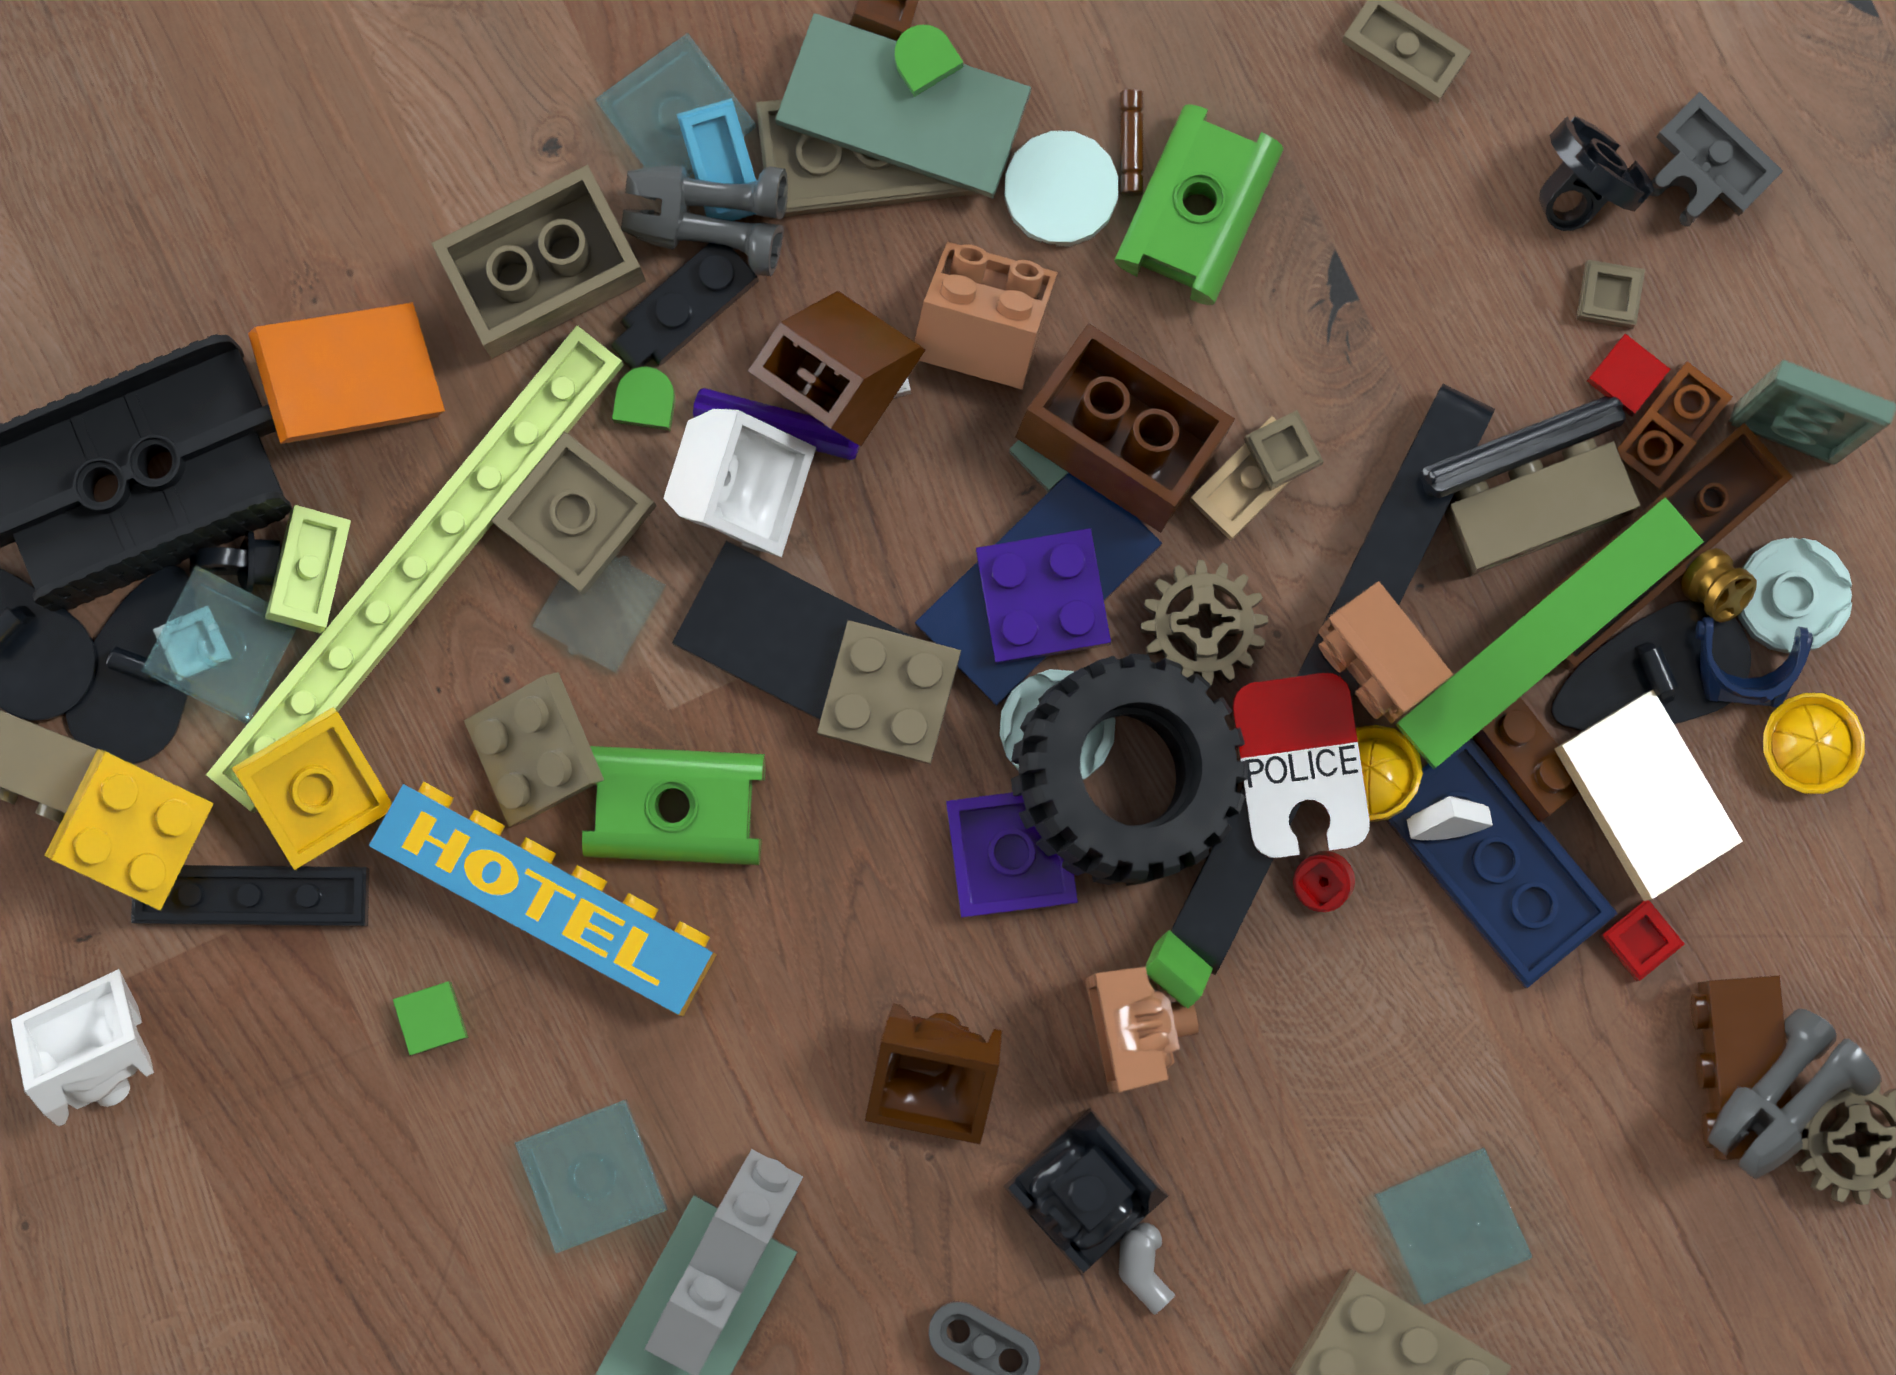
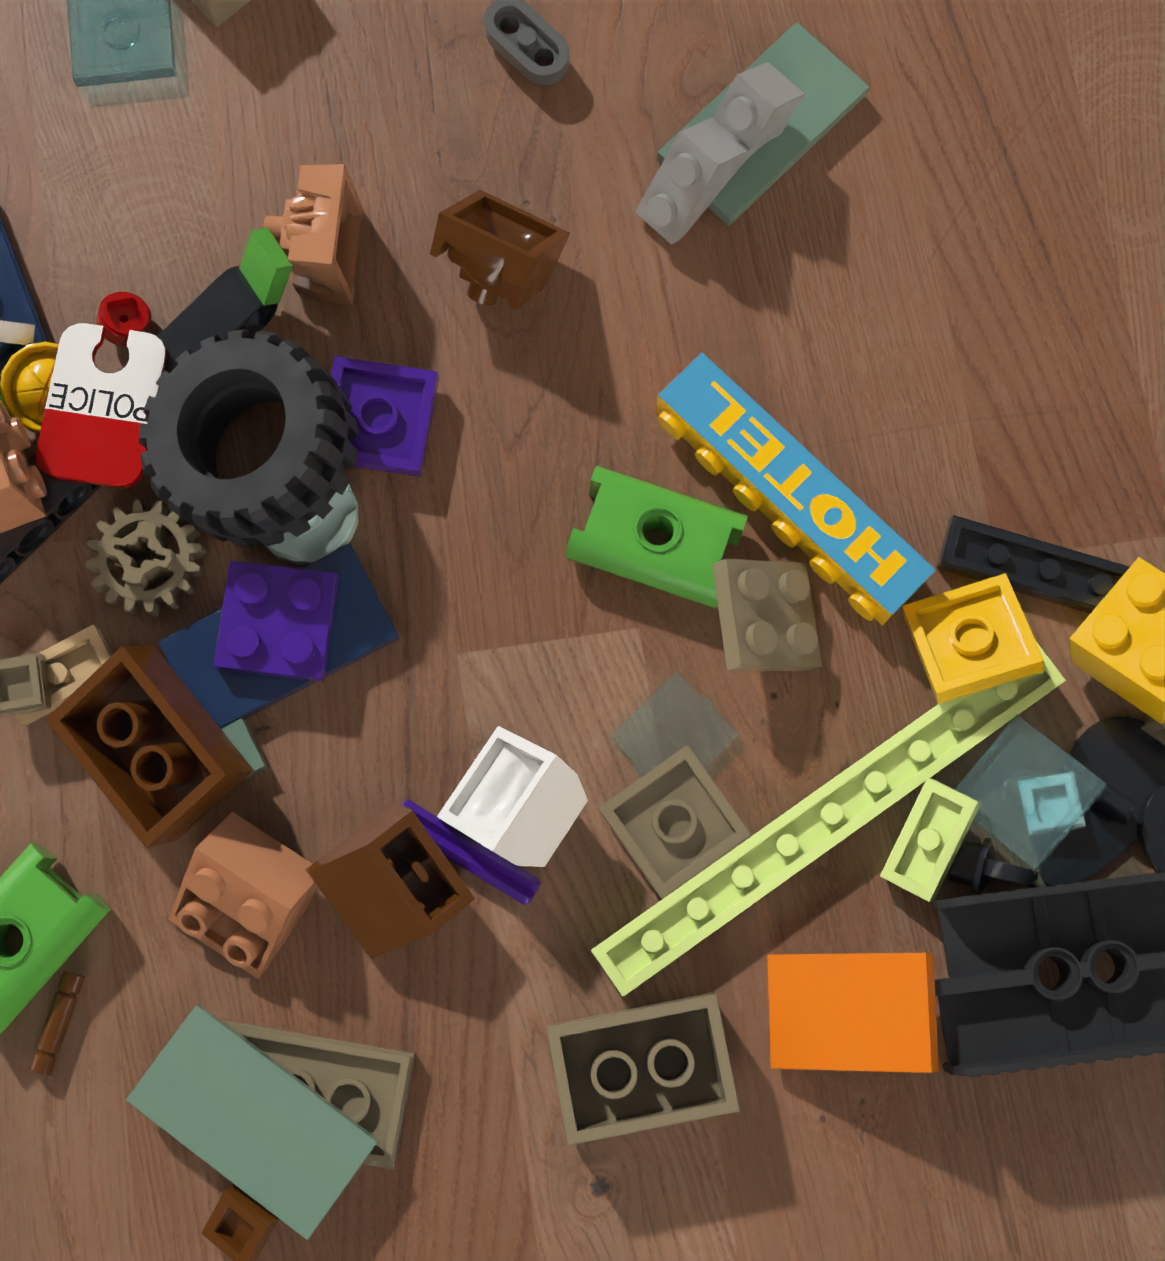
camera: 170 degrees left, 5 degrees down
bright green tile [393,981,469,1056] -> none
clear light blue tile [515,1100,668,1254] -> none
clear light blue tile [595,33,756,176] -> none
black hinge [611,243,759,370] -> none
bright green tile [612,367,675,431] -> none
dark grey piece [621,166,788,276] -> none
black tile [672,541,915,721] -> none
medium azure tile [677,98,756,221] -> none
dark tan plate [817,620,961,765] -> none
bright green tile [894,25,963,97] -> none
black brick [1003,1108,1169,1274] -> none
light aqua tile [1005,131,1118,246] -> none
light grey arm [1118,1222,1175,1315] -> none

